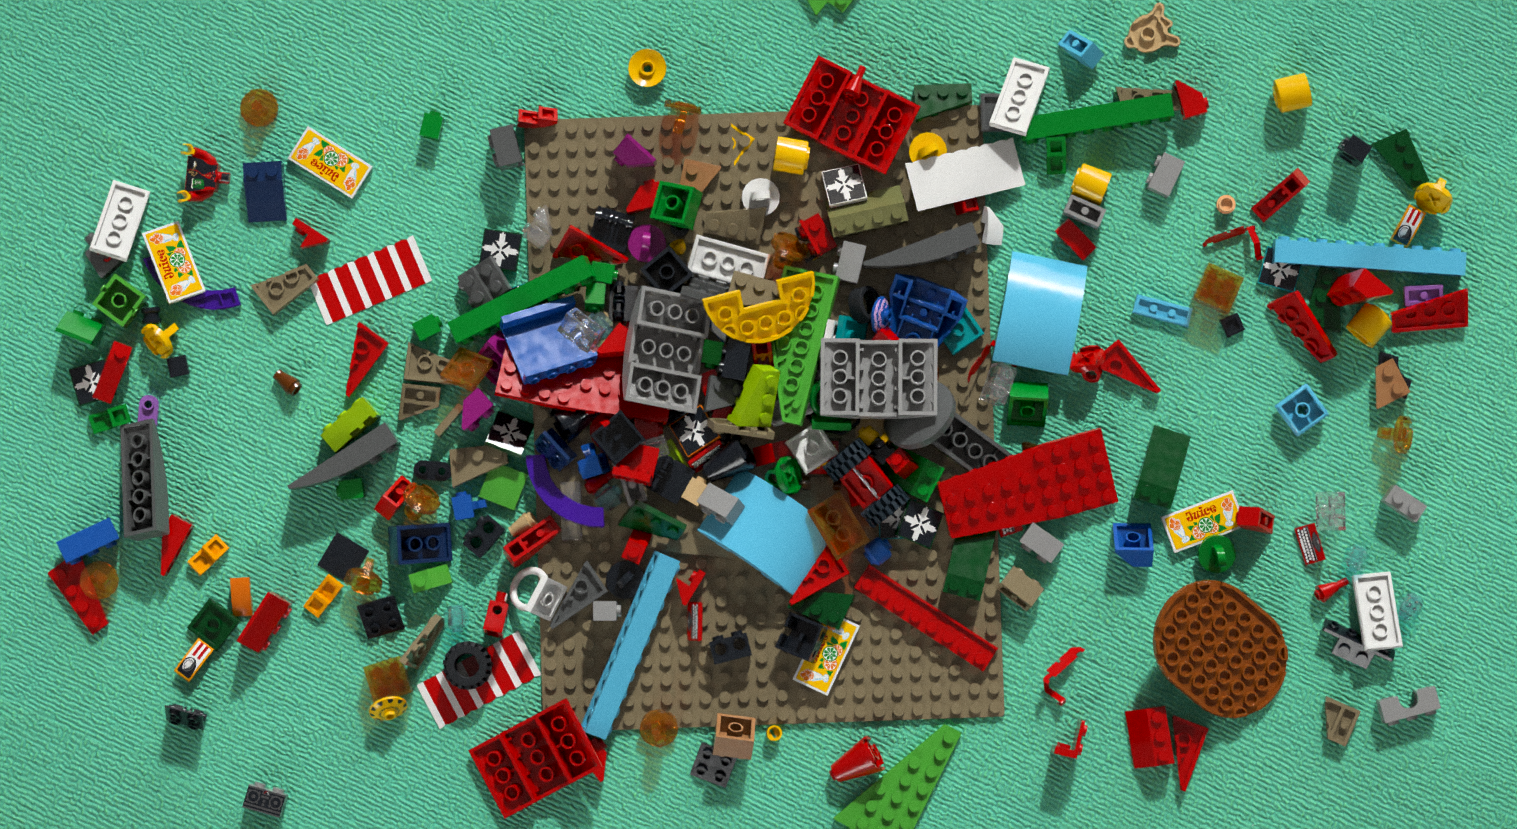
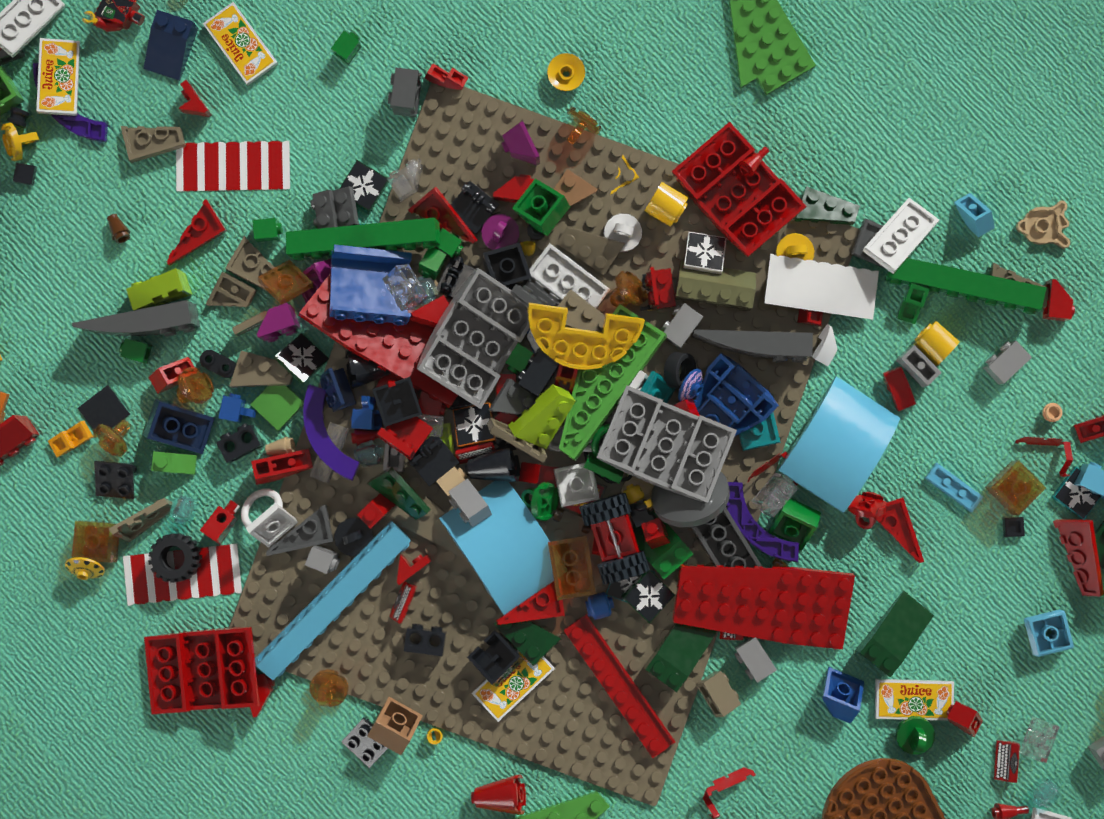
camera: 25 degrees right, 0 degrees up
none -> dark purple tile [726,482,799,562]

